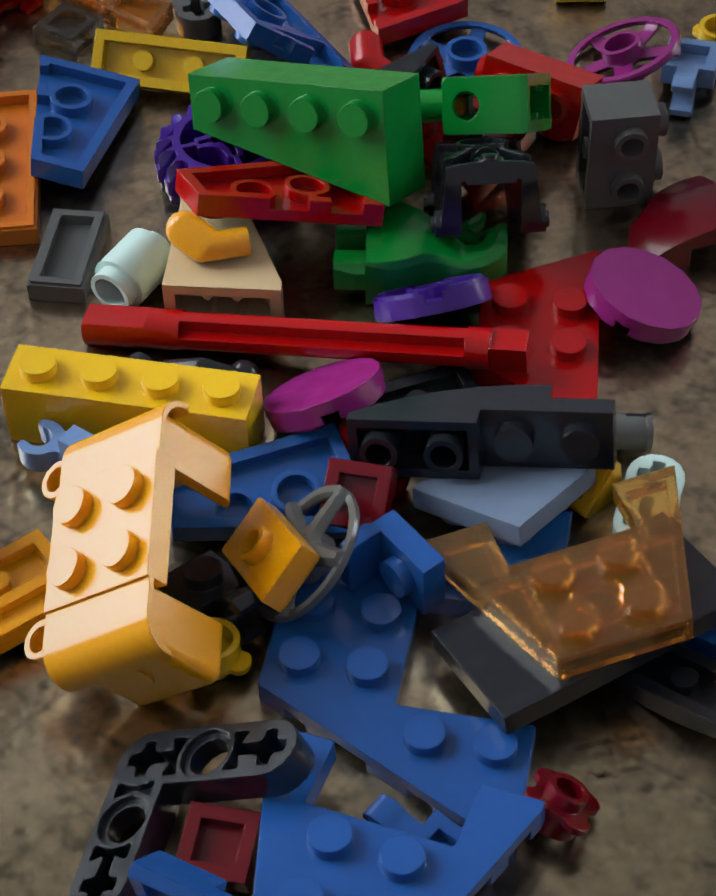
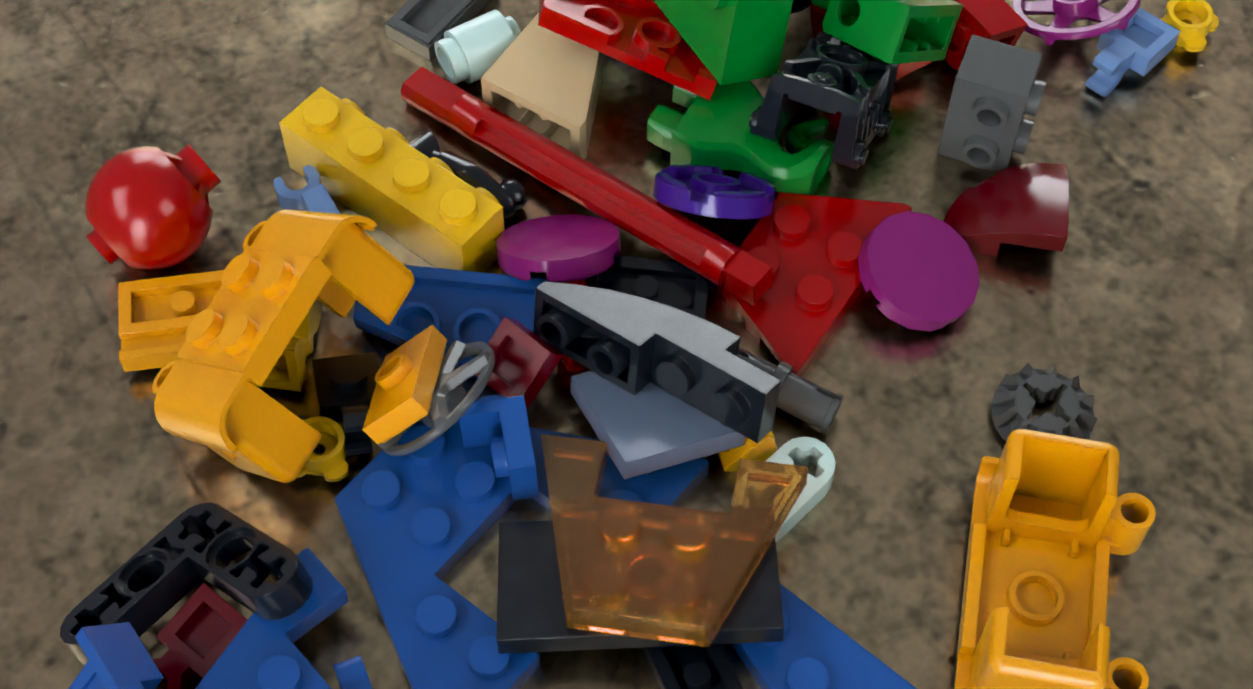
camera: 25 degrees right, 10 degrees up
light orange arm [166,210,251,263] -> none

